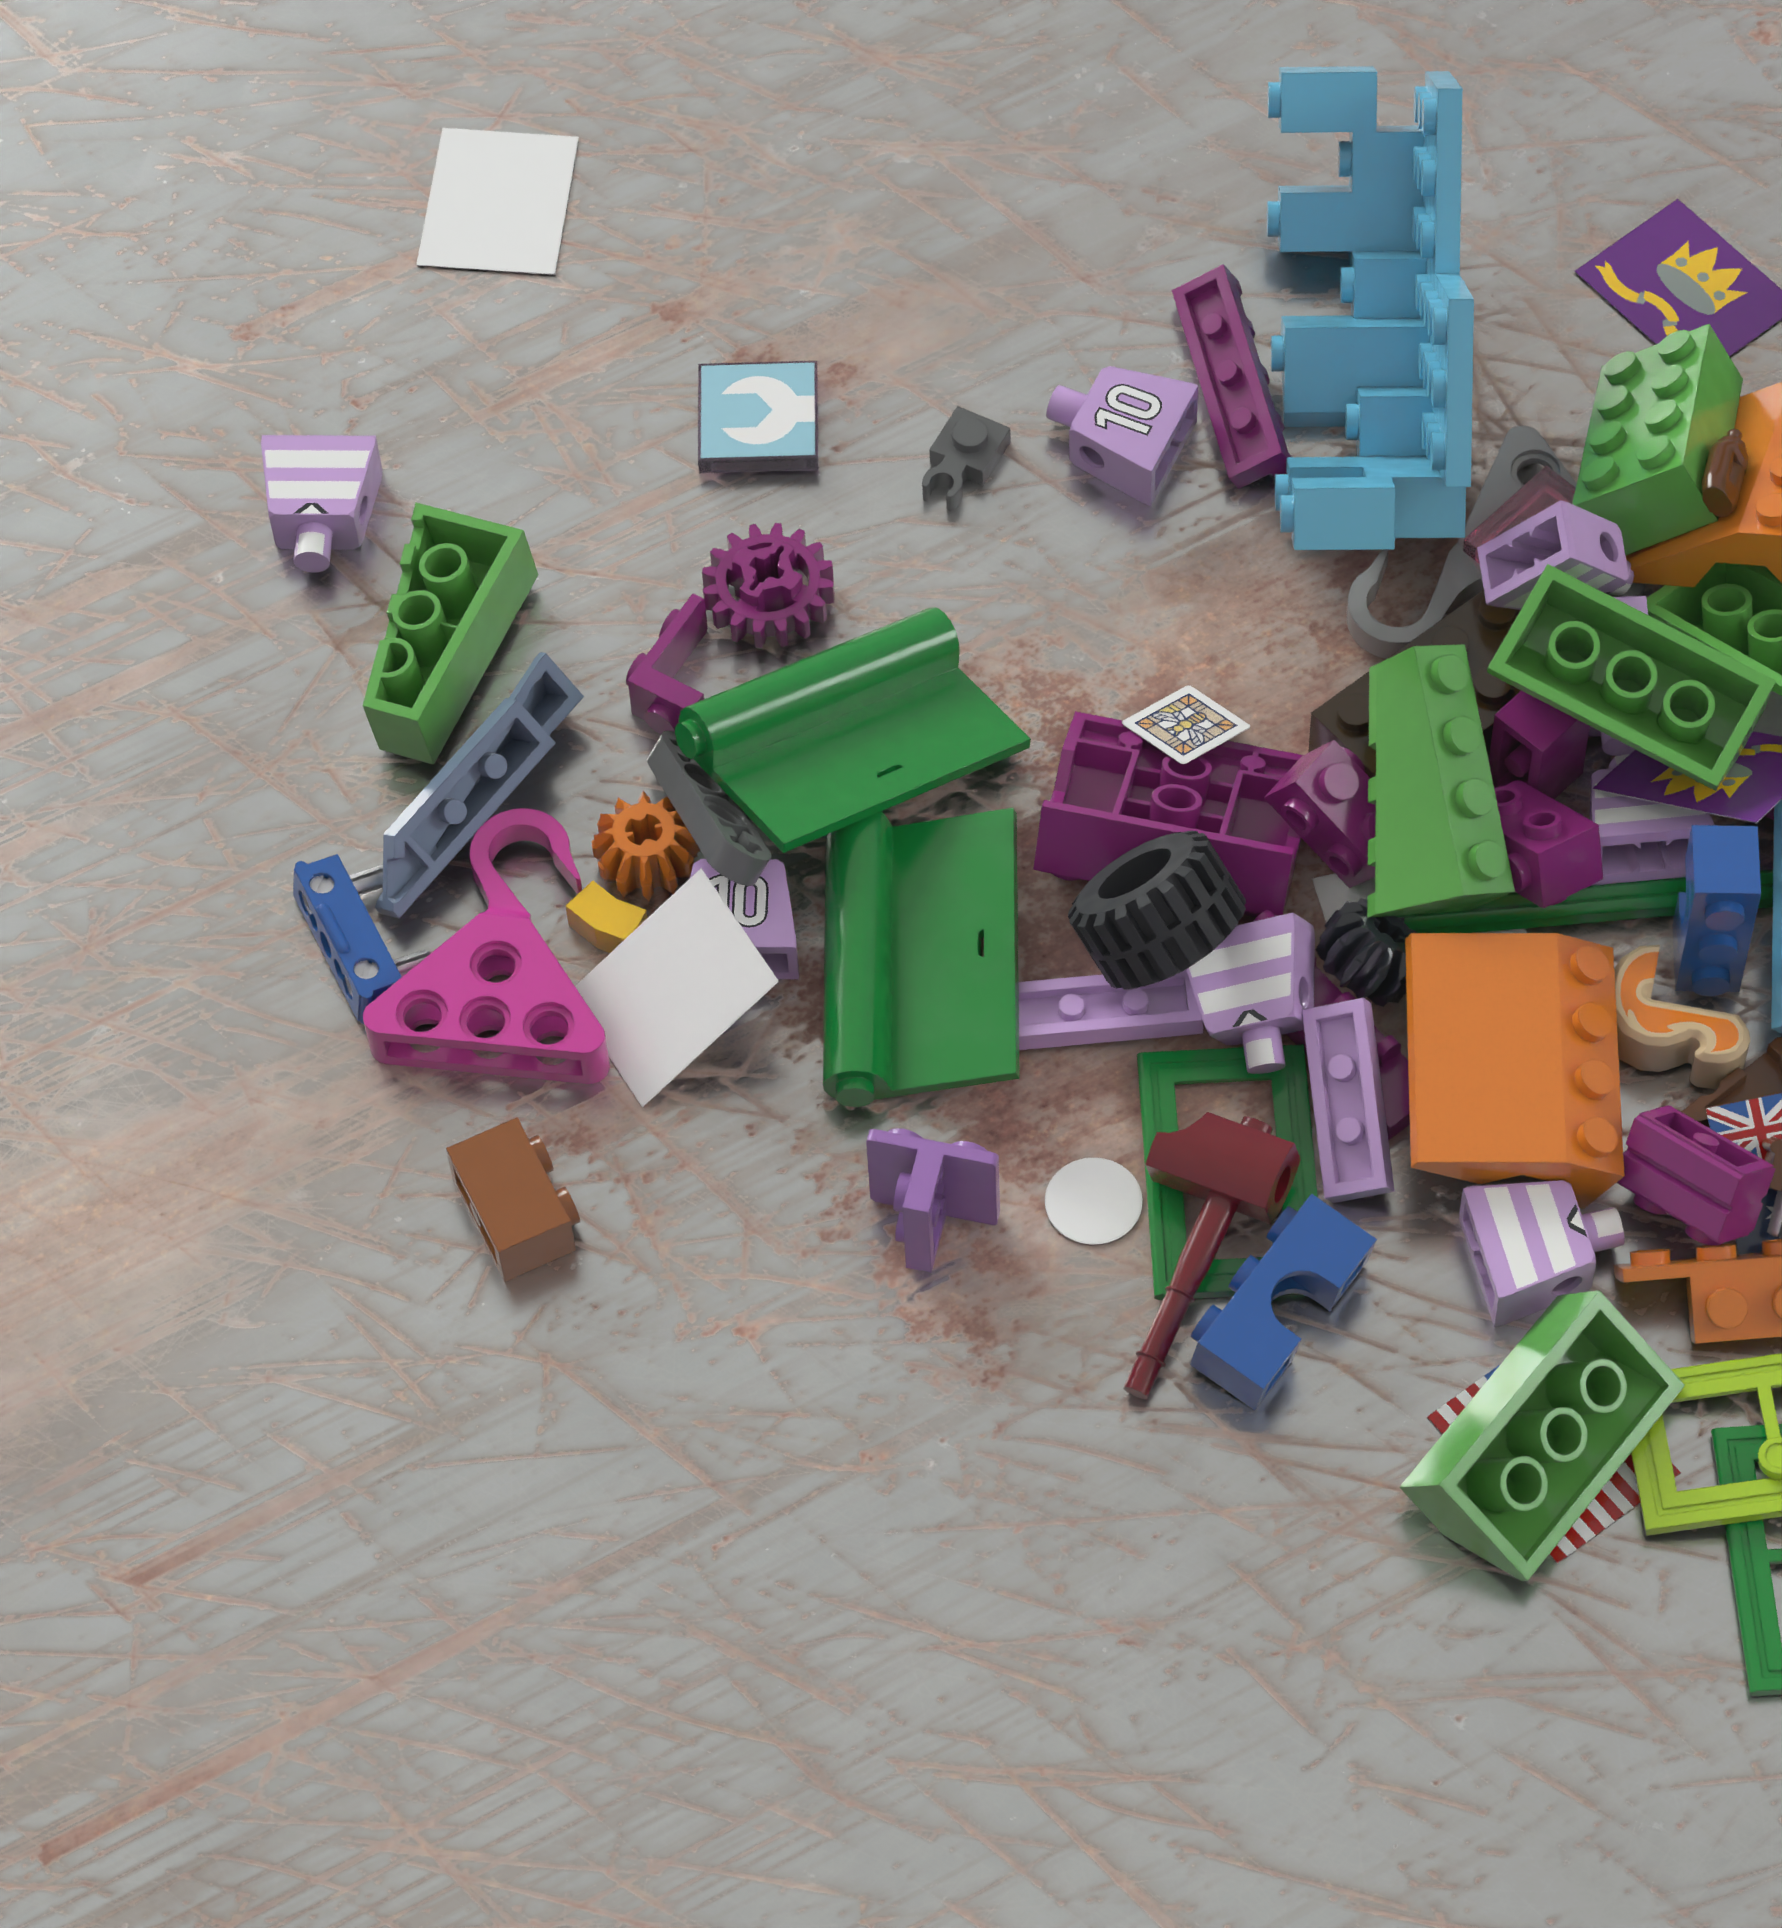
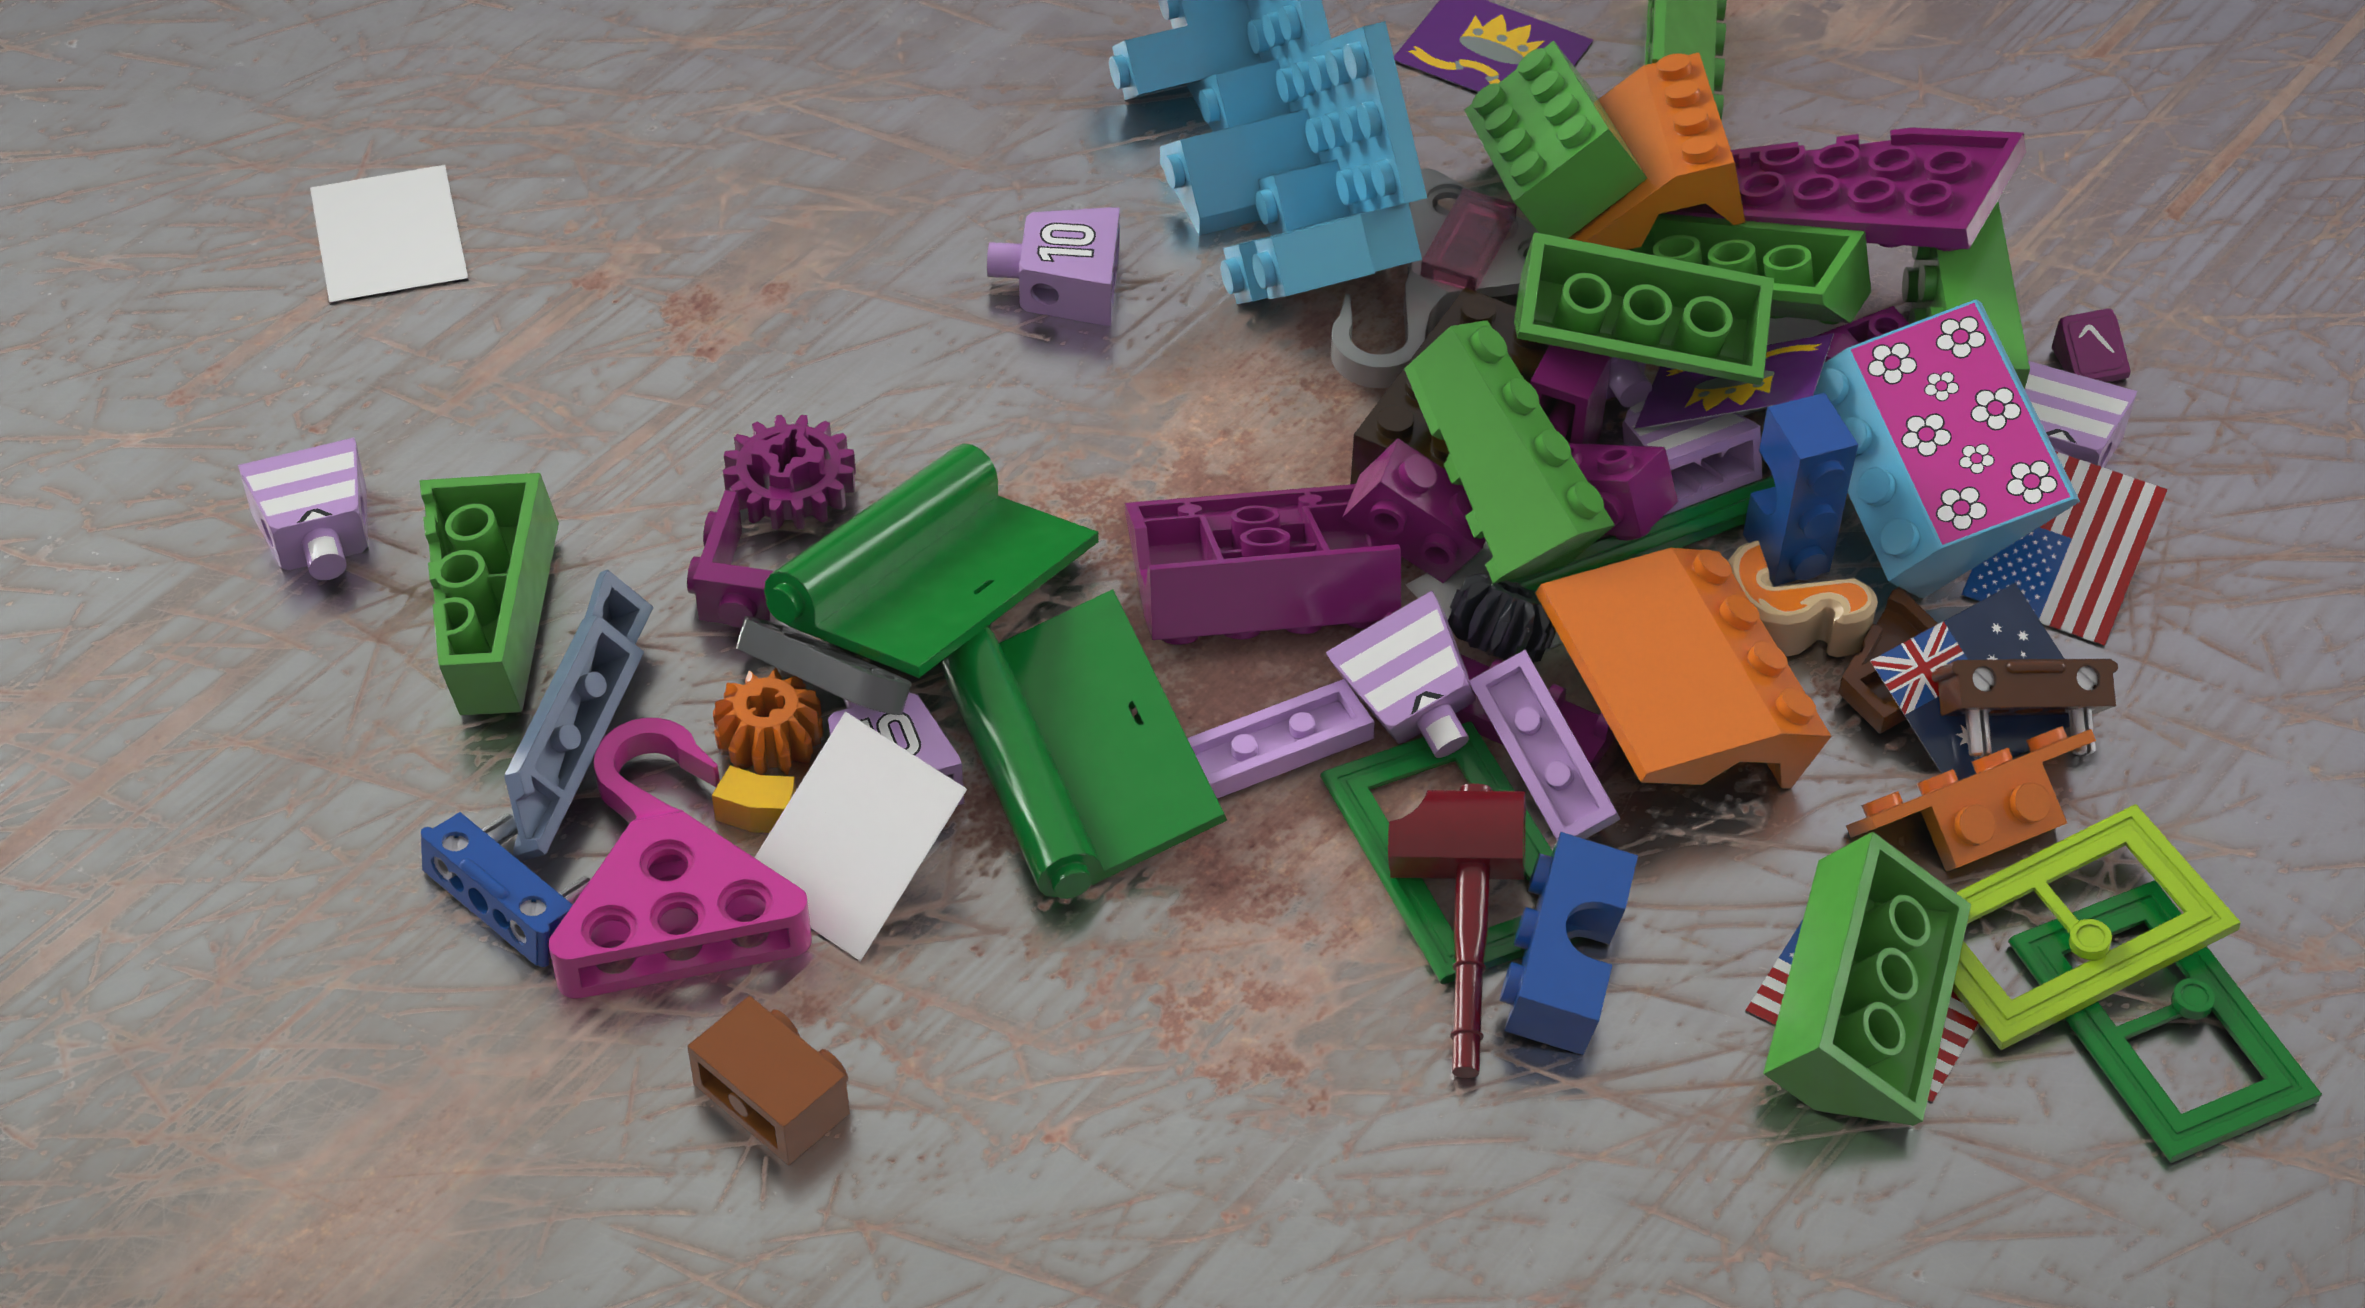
camera: 25 degrees left, 10 degrees down
tile [698,361,819,473] -> none
medium lavender bracket [866,1128,1000,1273] -> none
dark grey plate [922,406,1011,511] -> none
white sticker [1045,1158,1143,1245] -> none
black tyre [1068,831,1246,990] -> none
sticker [1122,686,1250,764] -> none
magenta hinge [1171,264,1292,489] -> none
lavender torso [1459,1180,1625,1327] -> none
lavender torso [1477,500,1634,610] -> none
magenta brick [1617,1105,1776,1245] -> none
reddish brown piece [1702,429,1748,517] -> none

